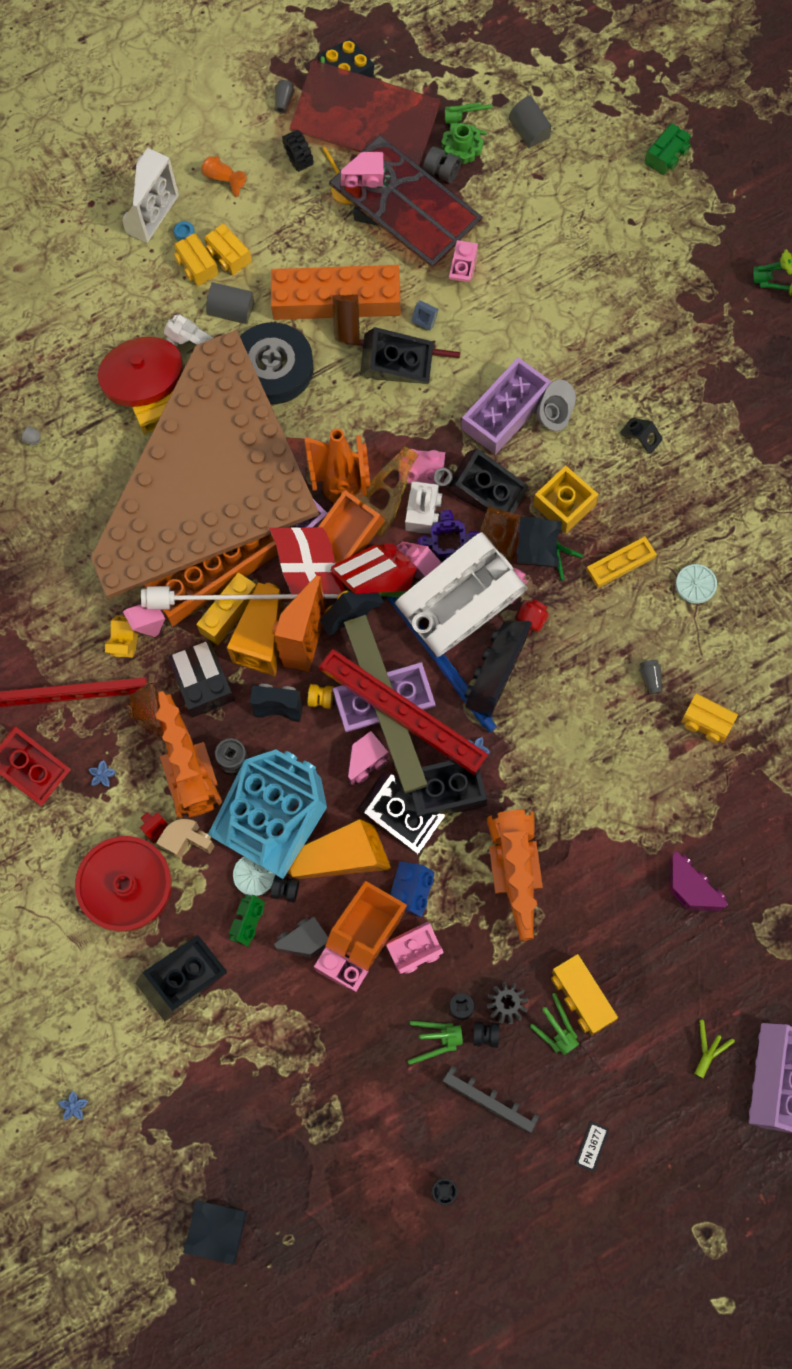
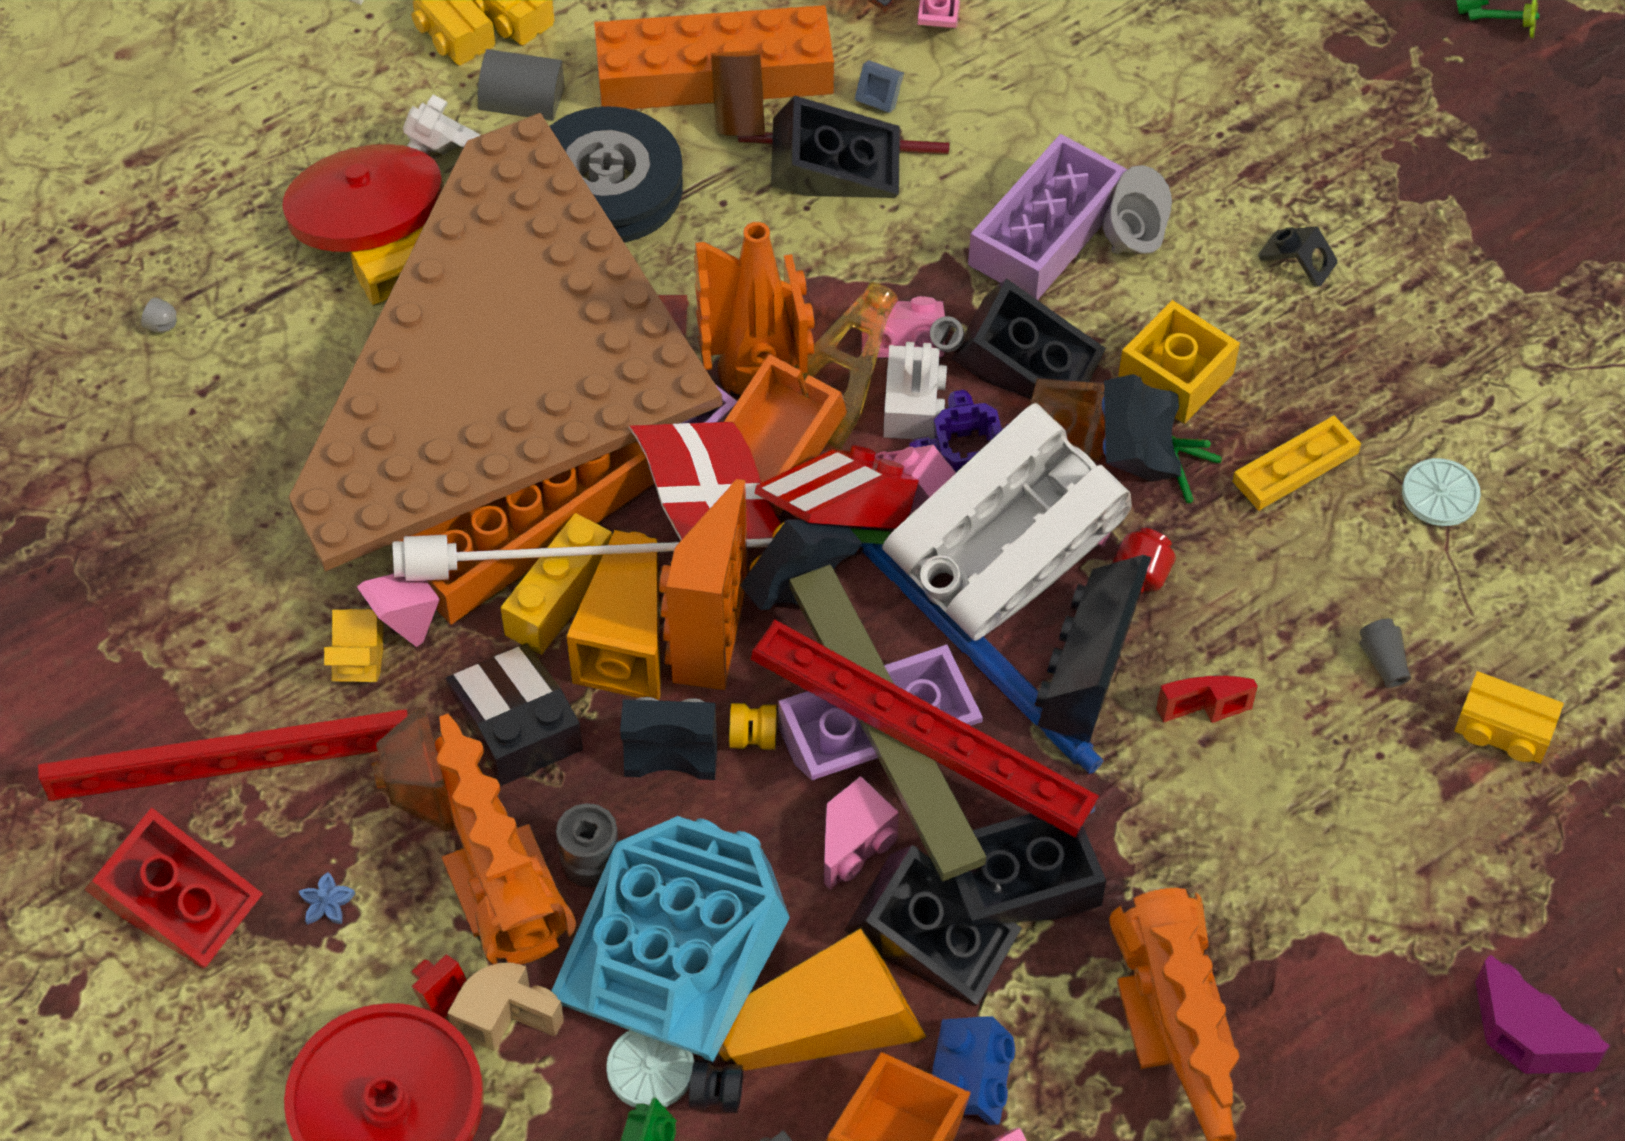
camera: 10 degrees left, 15 degrees down
none -> red slope [1156,676,1258,723]

